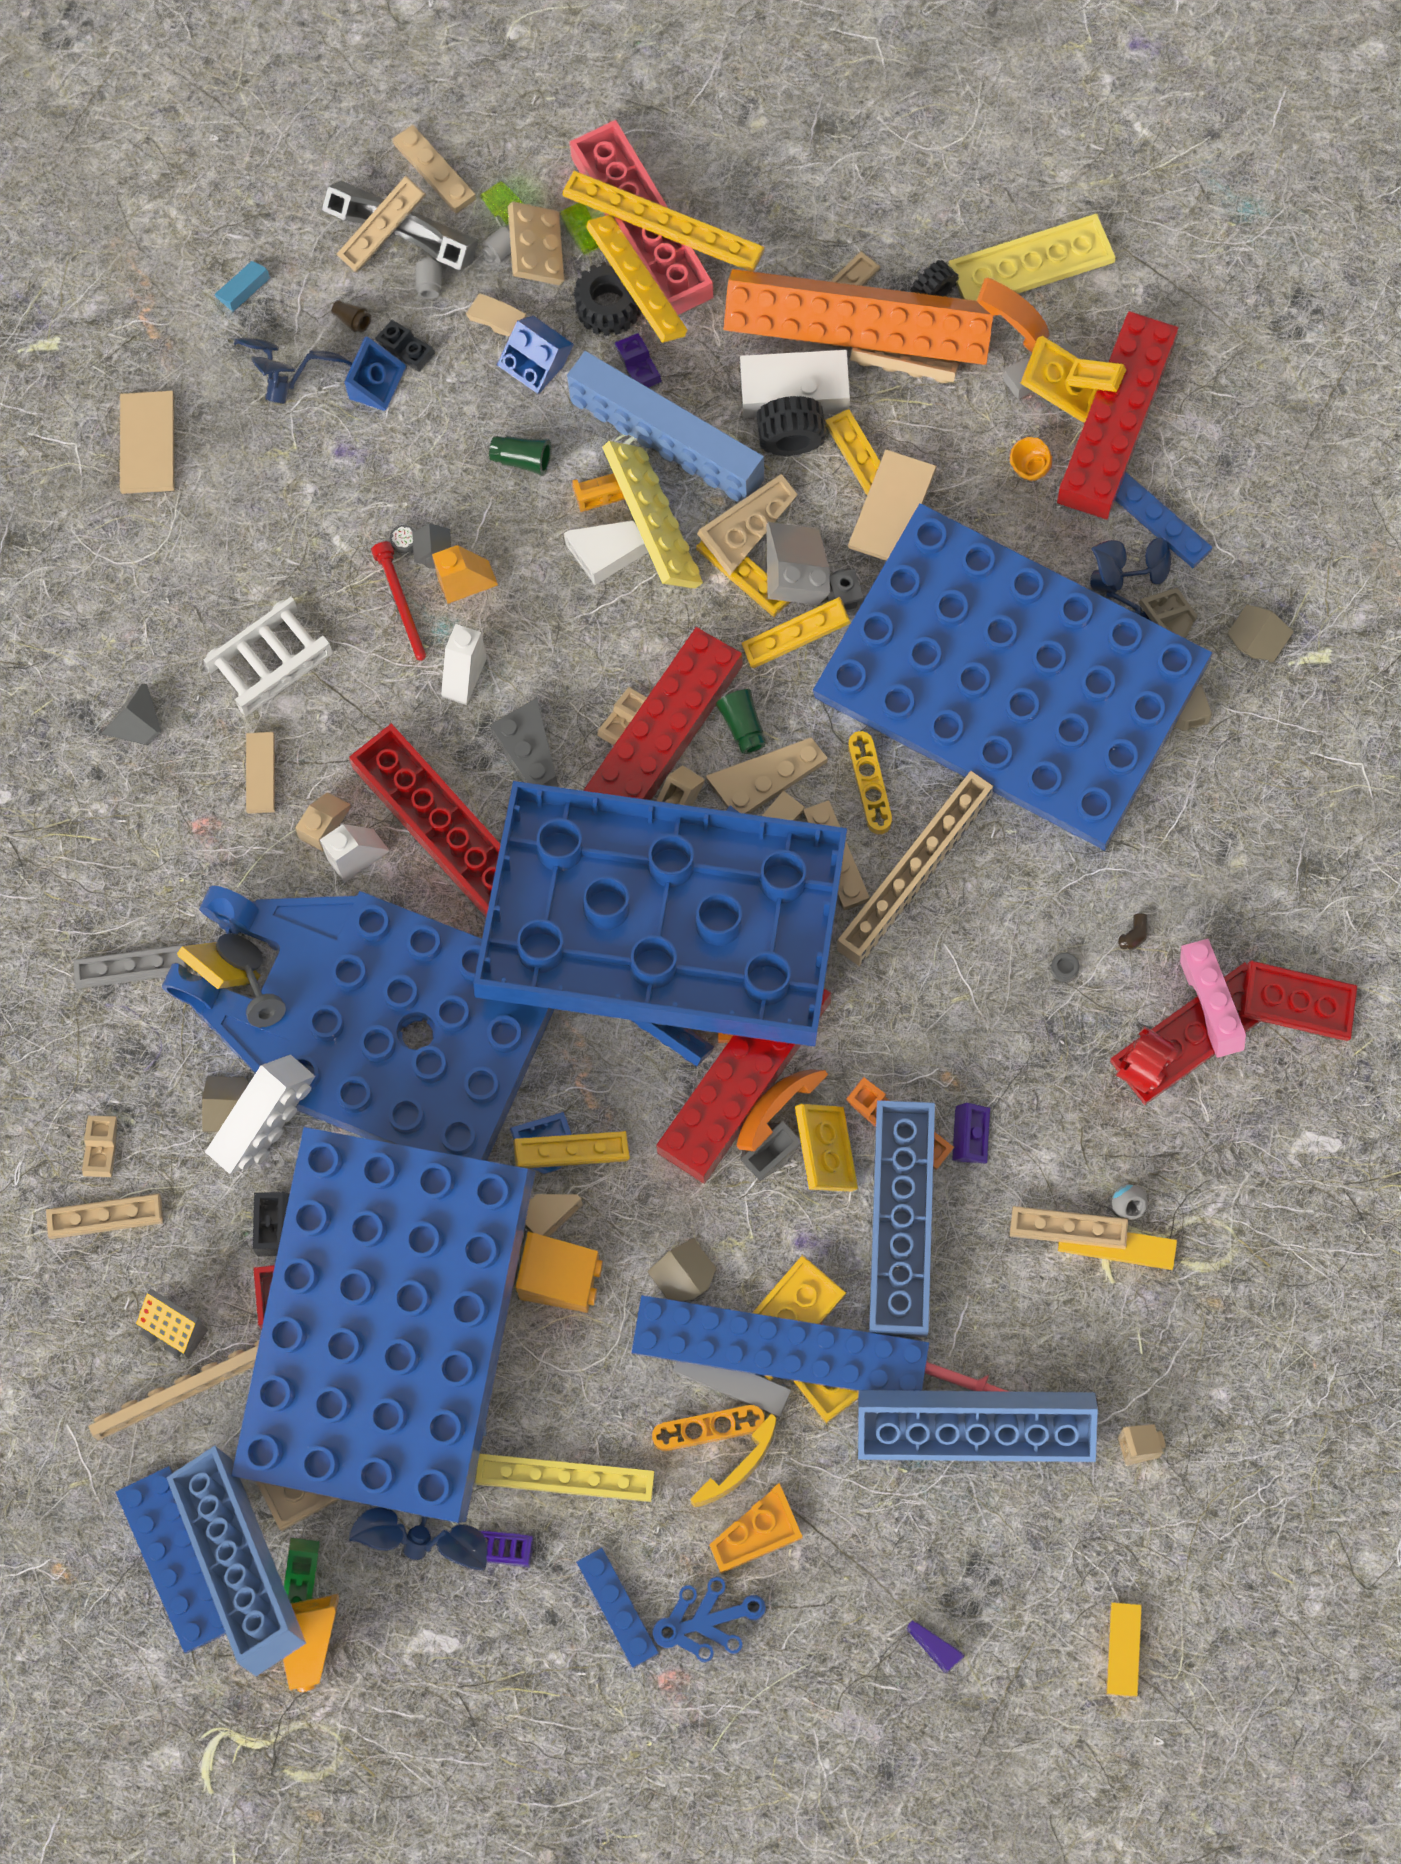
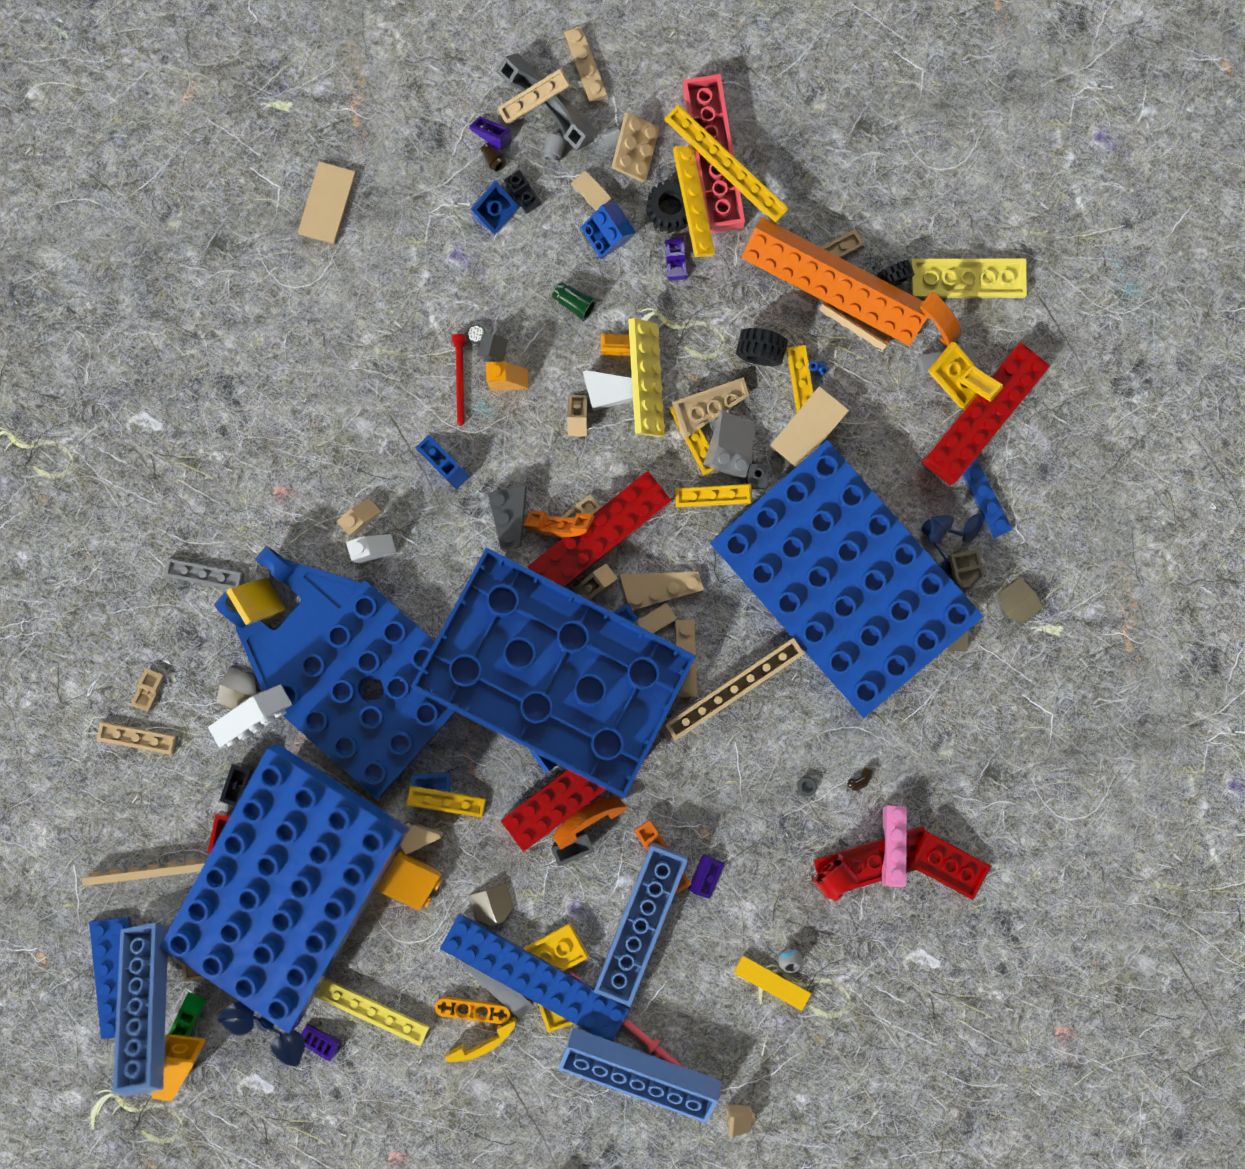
camera: 15 degrees right, 15 degrees up
slope [101,684,161,745] -> none
slope [136,1288,208,1359] -> none
white fence [203,597,333,717] -> none
dark azure slope [214,261,270,312] -> none
dark grey piece [216,934,286,1027] -> none
dark blue plant [234,337,353,404] -> none
tan tile [246,732,275,814] -> none
red brick [349,723,501,917] -> none
white slope [441,624,487,705] -> none
clear neon green slope [480,181,524,225] -> none
clear neon green slope [559,202,599,255] -> none
medium blue brick [567,351,764,501] -> none
blue plate [576,1548,659,1668] -> none
blue plant [653,1577,766,1663] -> none
light orange wing [709,1483,803,1574] -> none
dark green plant [716,689,766,755] -> none
white brick [740,350,850,418] -> none
yellow tile [795,1104,858,1192] -> none
yellow beam [848,731,892,835] -> none
light orange hair [1009,437,1053,481] -> none
tan tile [1010,1206,1128,1249] -> none
none -> blue slope [415,435,470,490]
none -> dark purple slope [469,116,511,151]
none -> orange slope [523,511,595,537]
none -> tan slope [567,395,587,437]
none -> blue arm [808,361,829,375]

